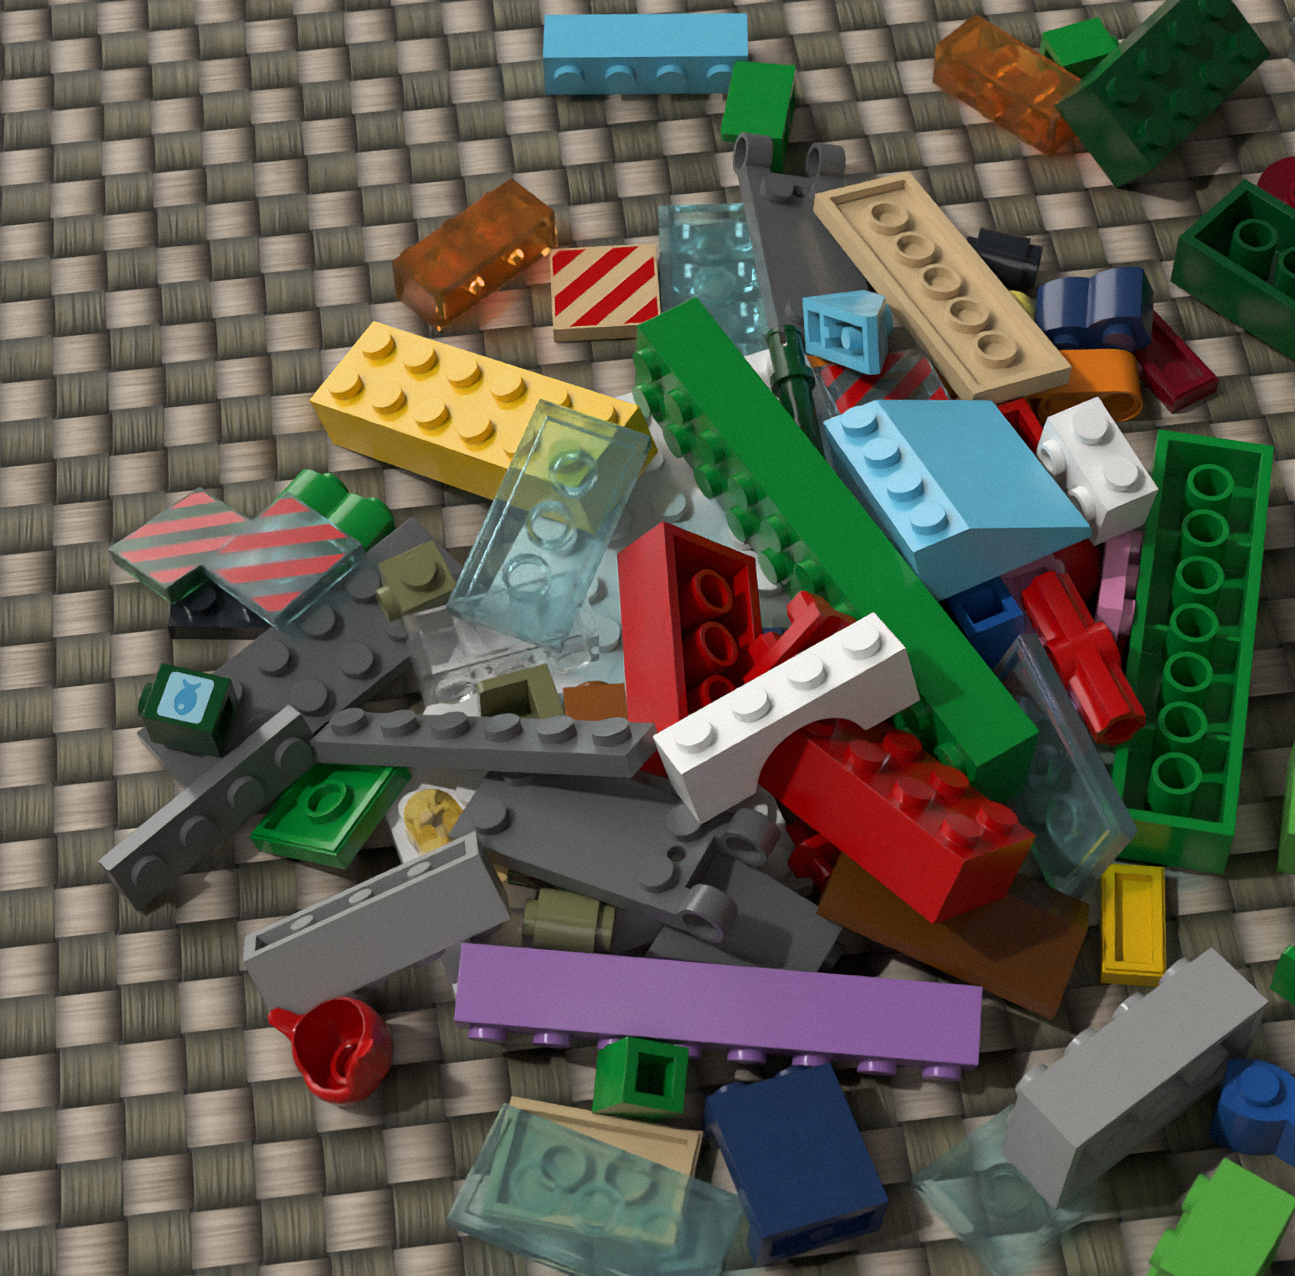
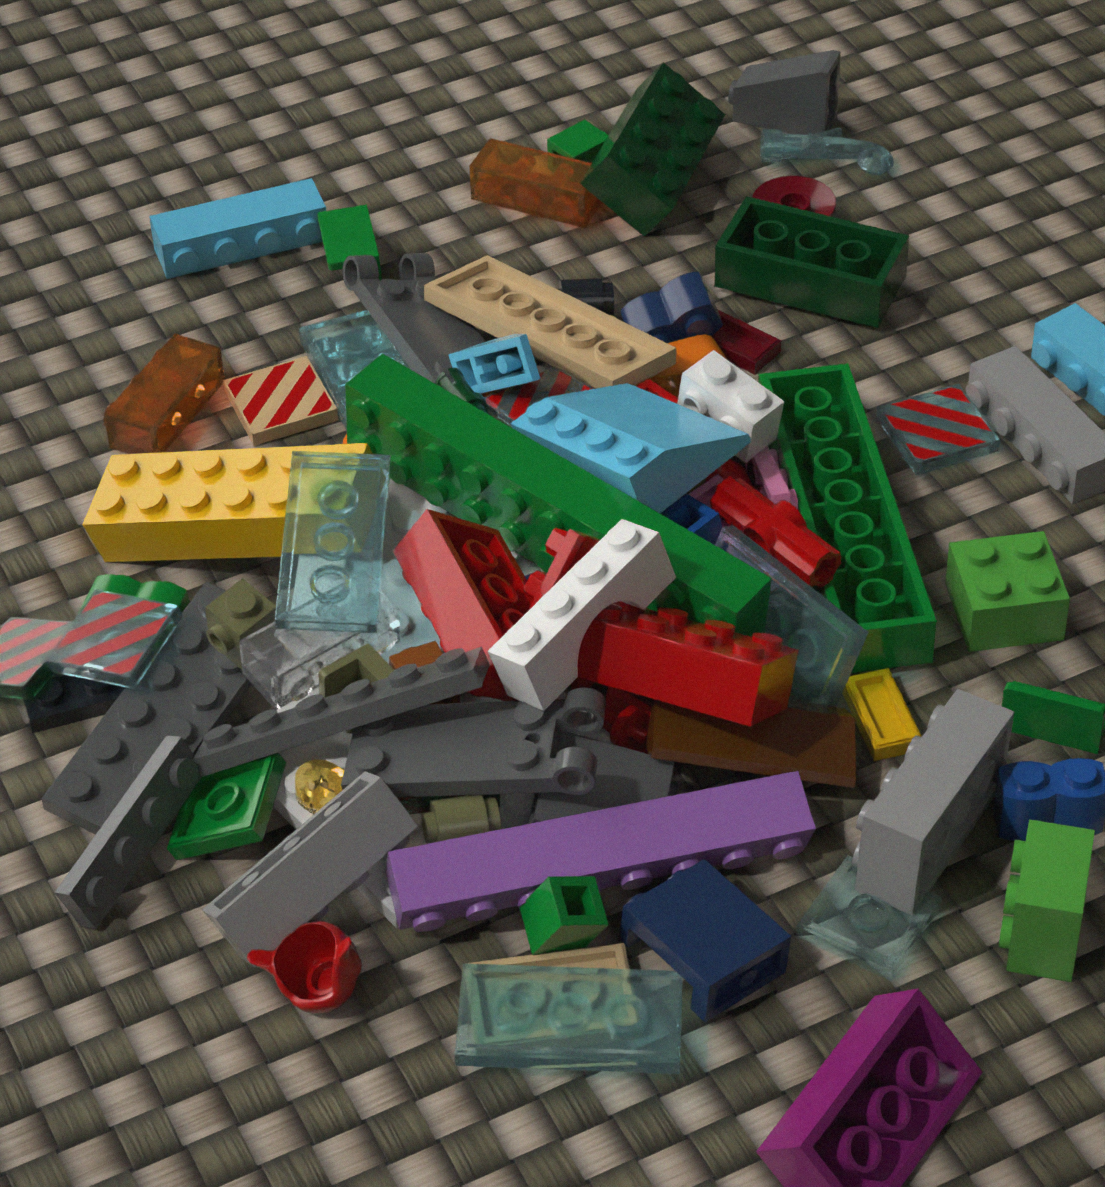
camera: 20 degrees left, 10 degrees down
dark green brick [138,663,240,758] -> none

